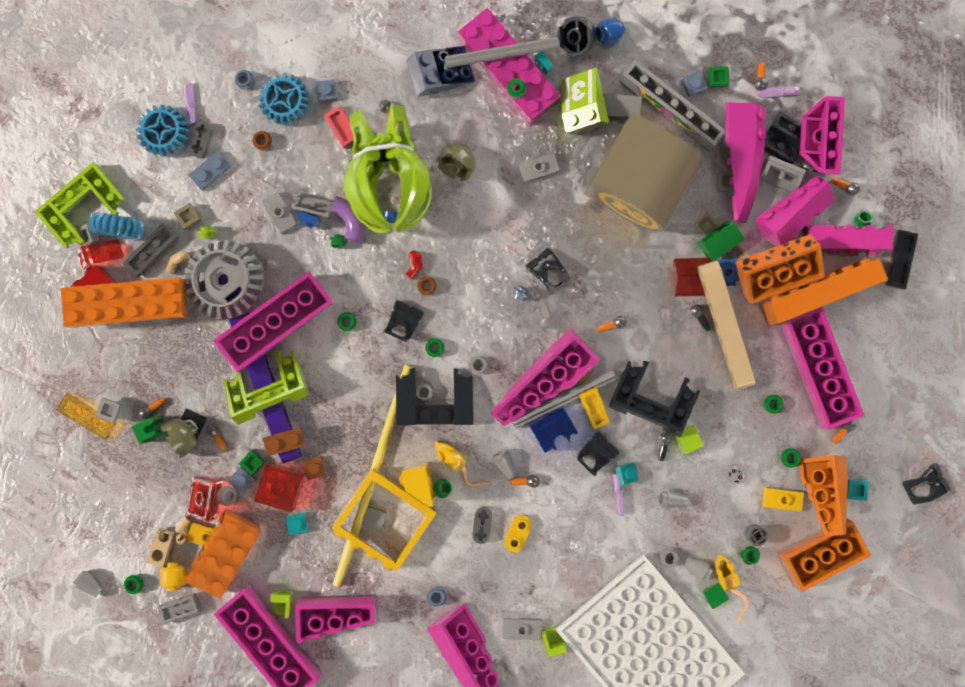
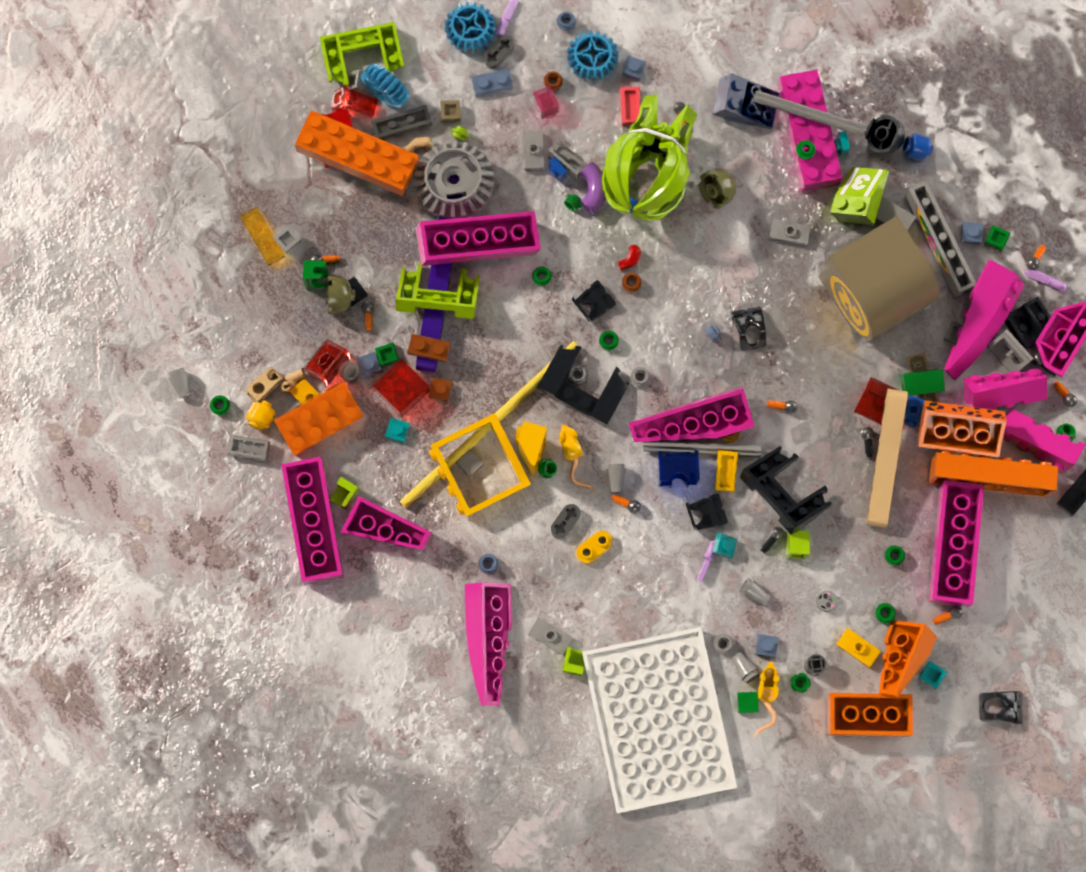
camera: 25 degrees right, 10 degrees down
none -> clear pink brick [533,86,559,119]
none -> sand blue plate [755,634,779,658]

